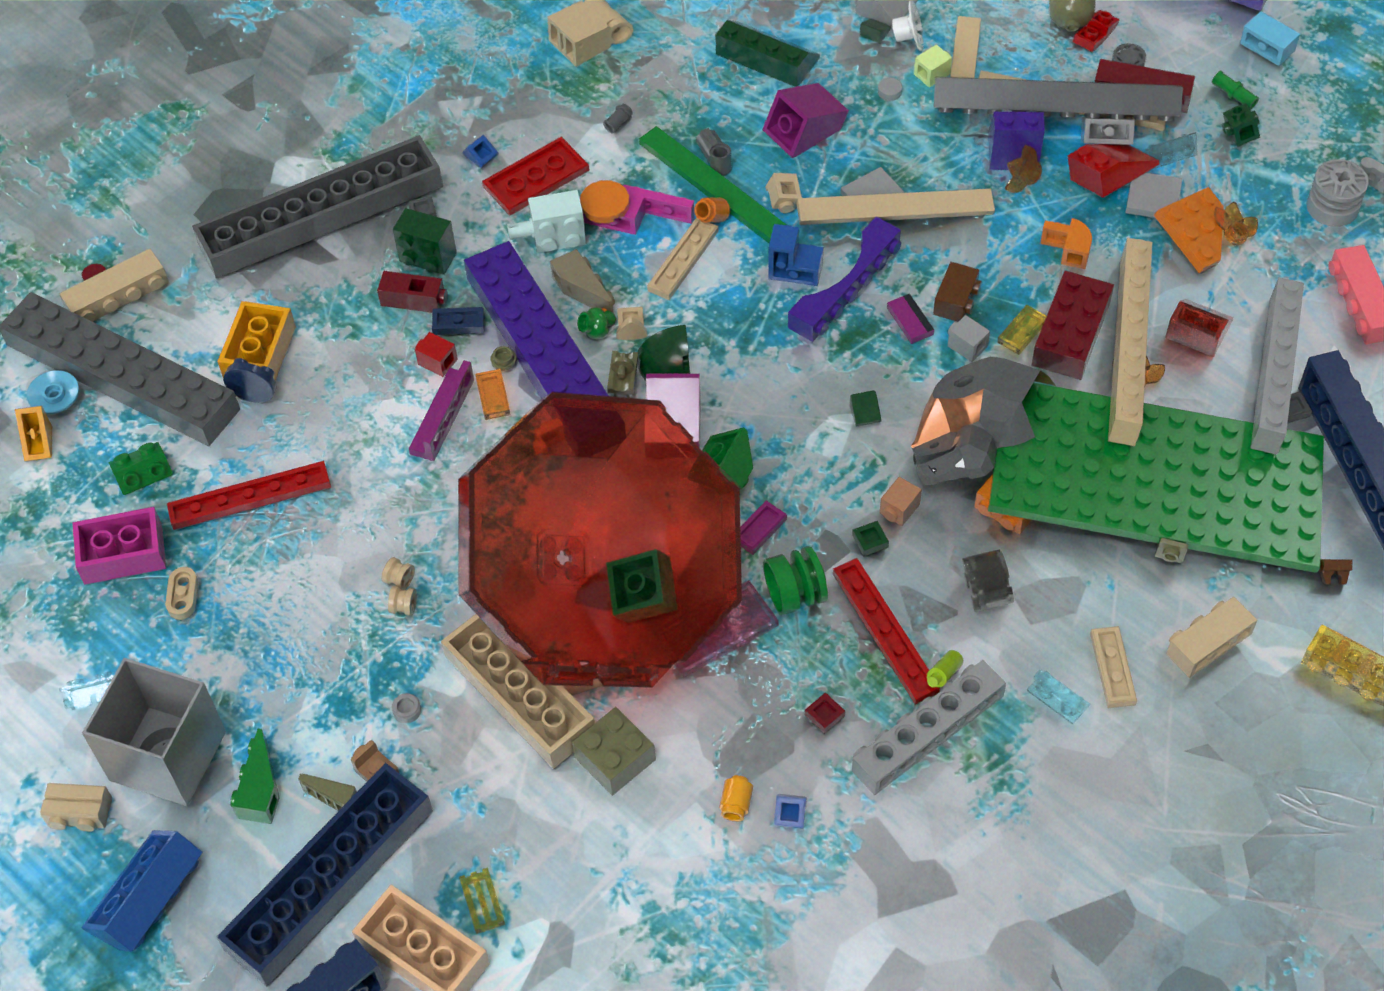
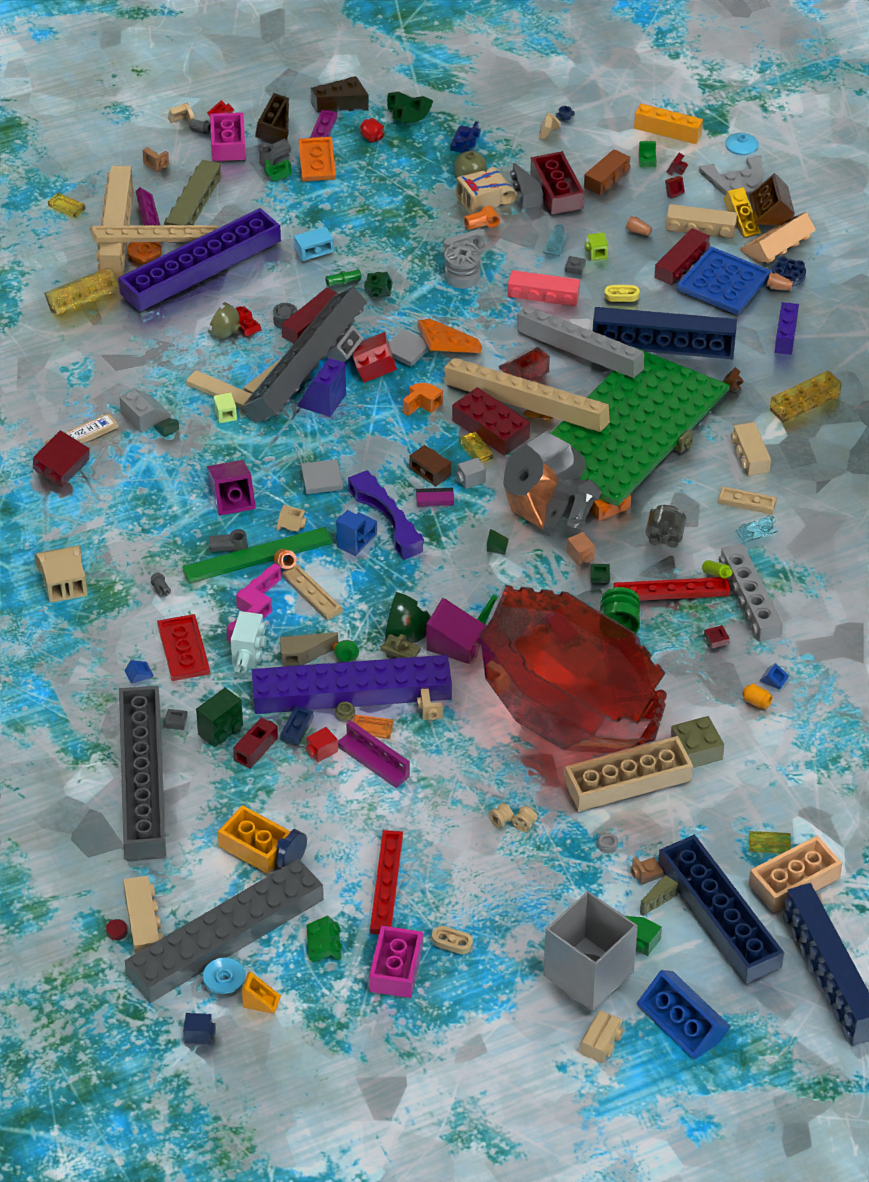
camera: 70 degrees left, 10 degrees down
clear light blue hinge [59,672,114,711] -> none
orange tile [580,180,630,223] -> none
dark green brick [606,549,678,623] -> none
tan tile [616,307,647,340] -> none
dark green slope [715,20,820,87] -> none
tan tile [796,189,995,225] -> none
light grey tile [878,77,902,101] -> none
white wheel [892,0,923,51] -> none
clear orange plate [1005,145,1042,193] -> none
clear light blue hinge [1145,132,1197,169] -> none
clear orange plate [1214,202,1258,246] -> none

